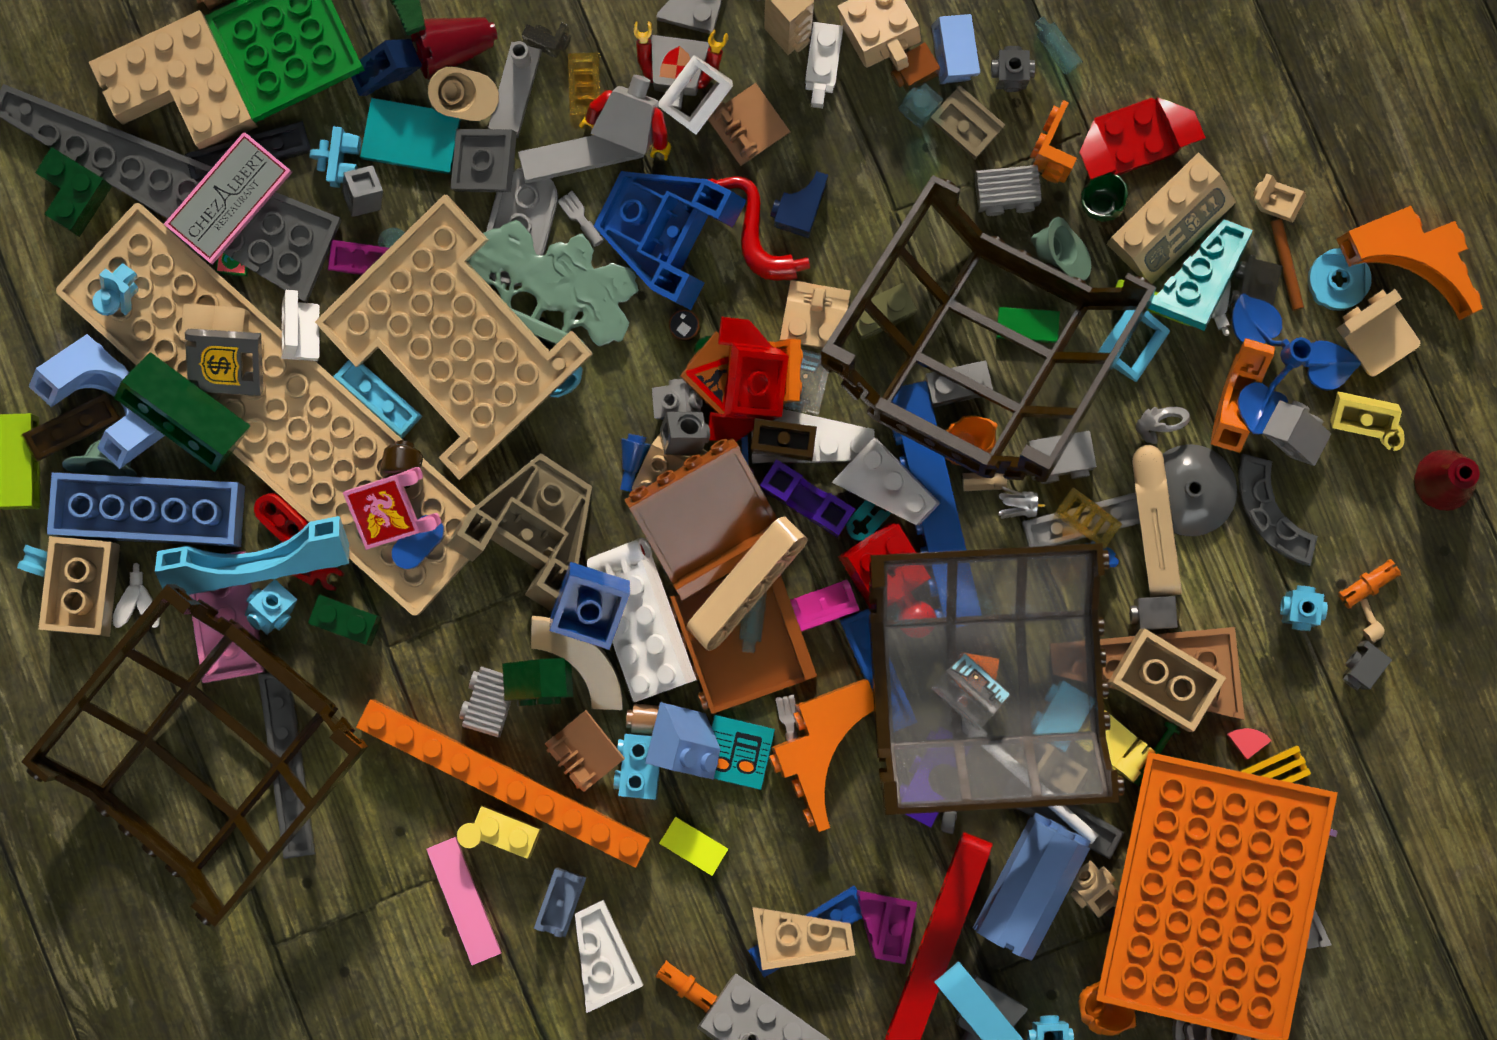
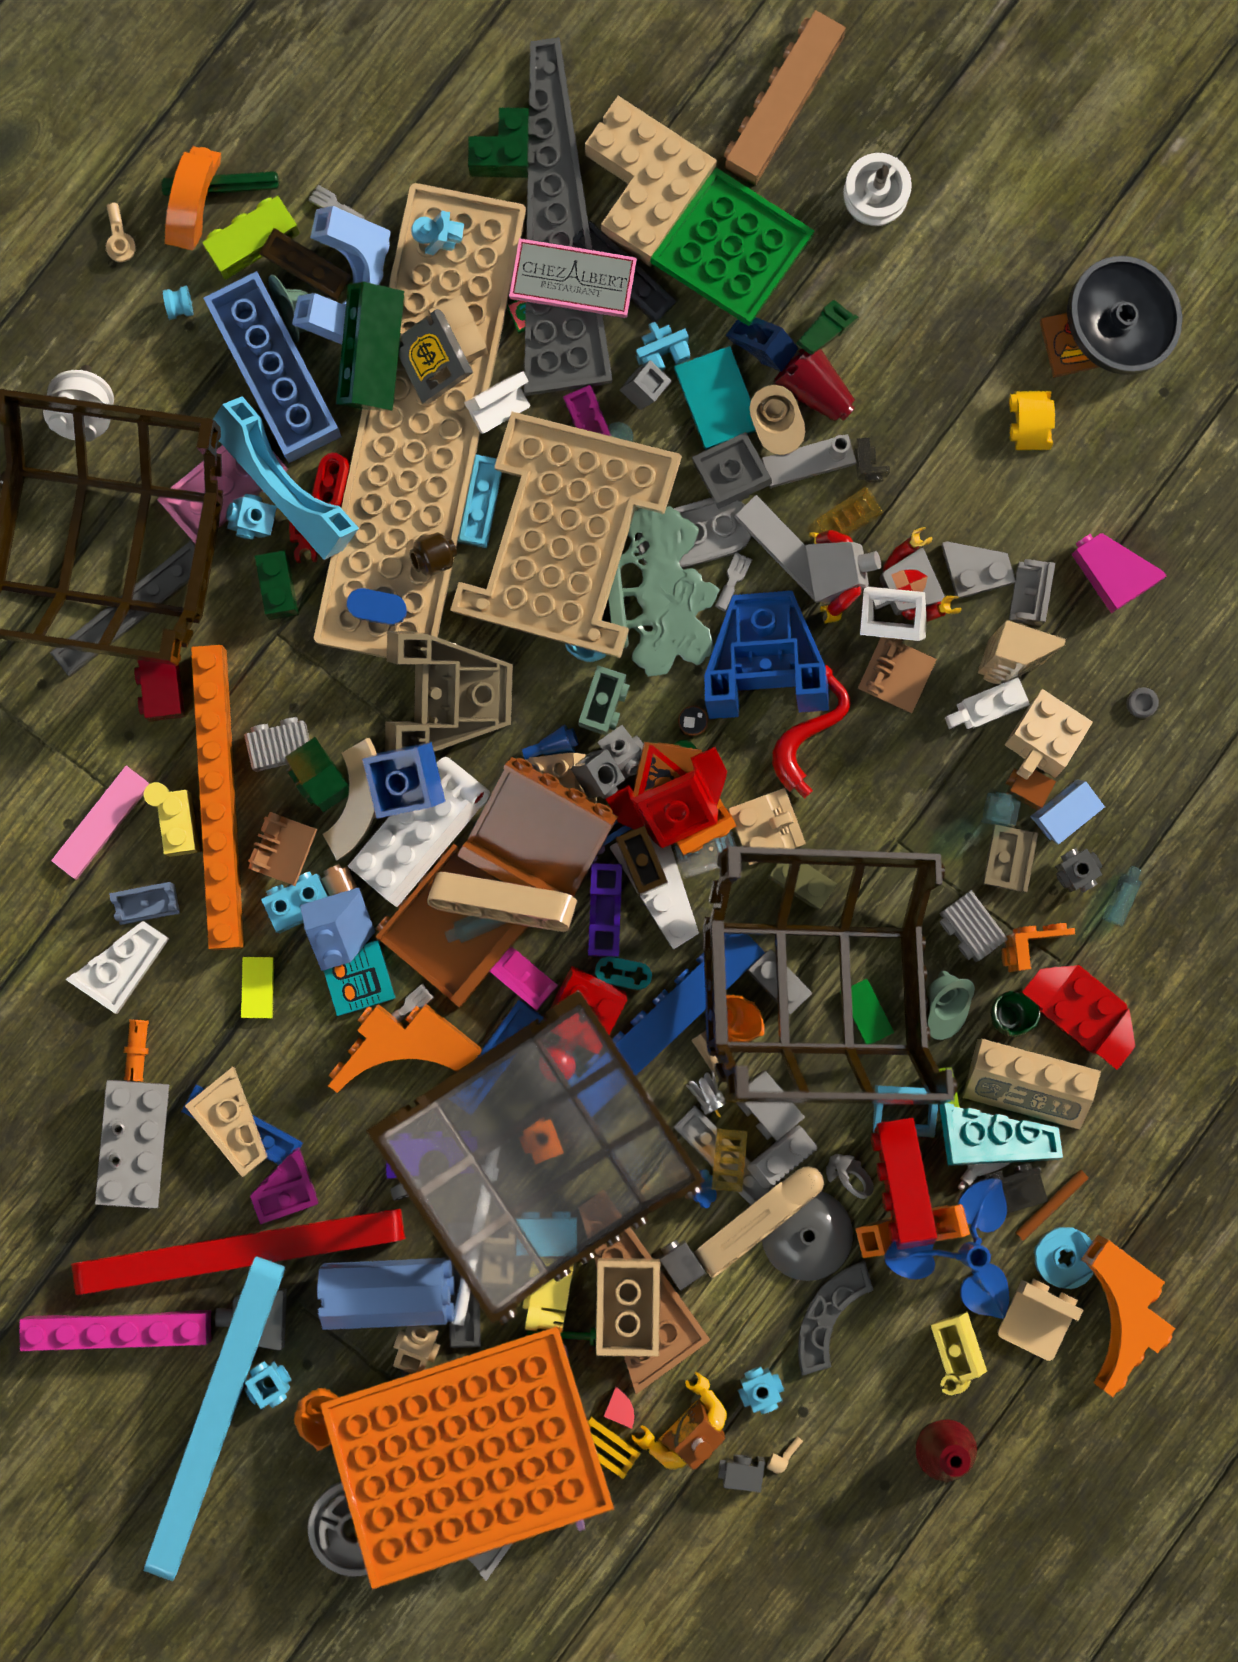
camera: 55 degrees right, 0 degrees up
tan brick [39,536,120,637] -> none
white piece [113,563,160,628] -> none
flag [343,467,442,550] -> none
dark blue arch [770,171,828,238] -> none
white wing [832,438,940,525] -> none
clear panel [931,653,1010,731] -> none
tan bracket [1254,174,1306,223] -> none
light grey brick [1263,400,1331,466] -> none
orange pin [1338,559,1401,609] -> none
none -> white wheel [43,365,114,441]
none -> dark red brick [134,660,186,722]
none -> light grey piece [308,185,365,219]
none -> sand green brick [578,665,630,736]
none -> torso [632,1372,727,1470]
none -> light grey brick [746,1125,817,1189]
none -> red brick [871,1118,938,1250]

